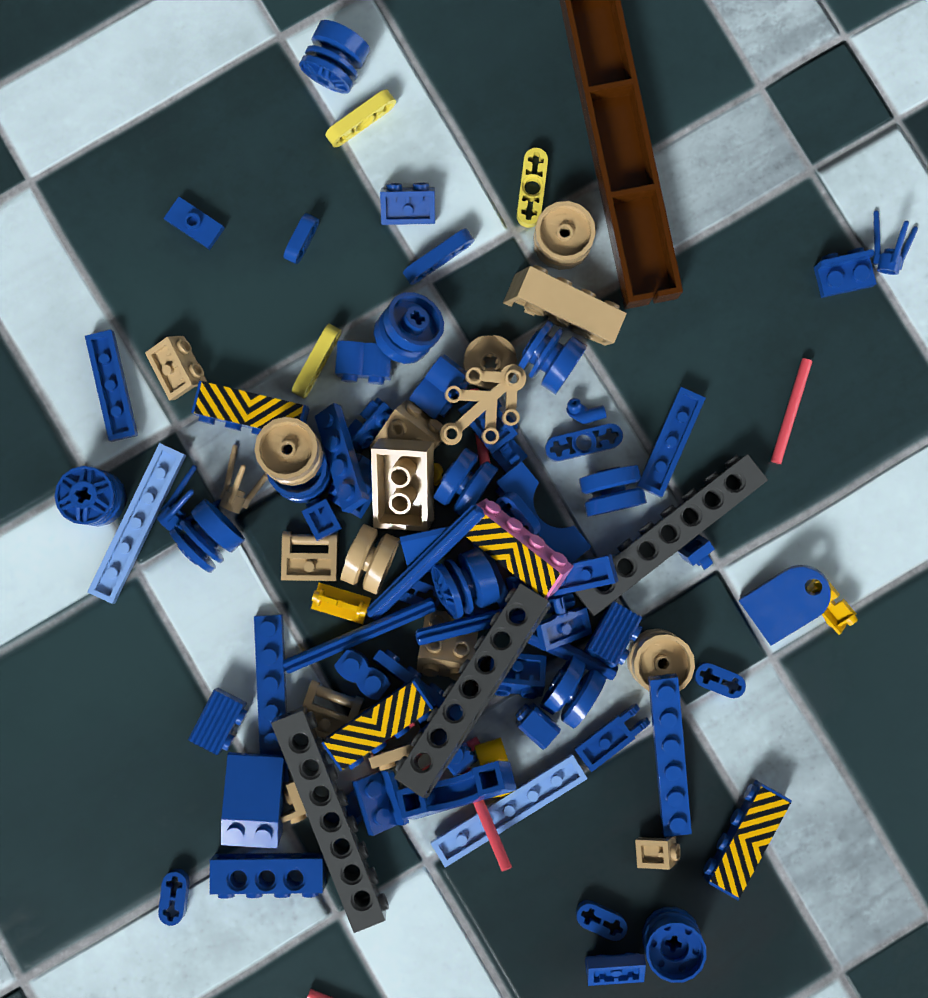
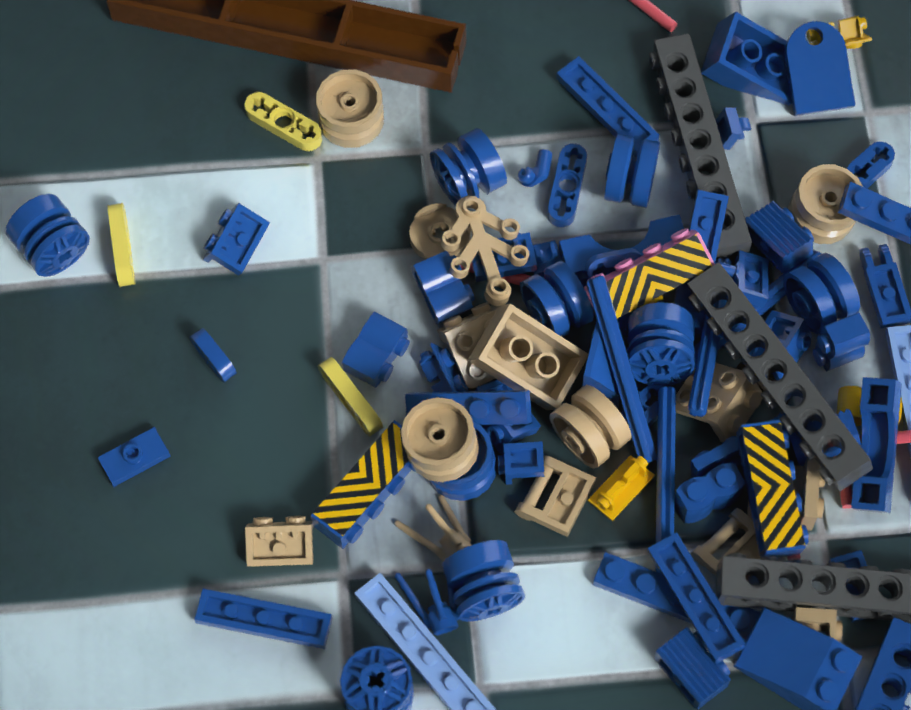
camera: 60 degrees left, 20 degrees down
blue bracket [352,769,409,836] -> none
blue wheel [374,292,444,364] -> none
blue beam [403,228,475,285] -> none
tan wedge [503,265,627,346] -> none
none -> blue plate [648,532,745,664]
none -> blue slope [701,11,792,105]

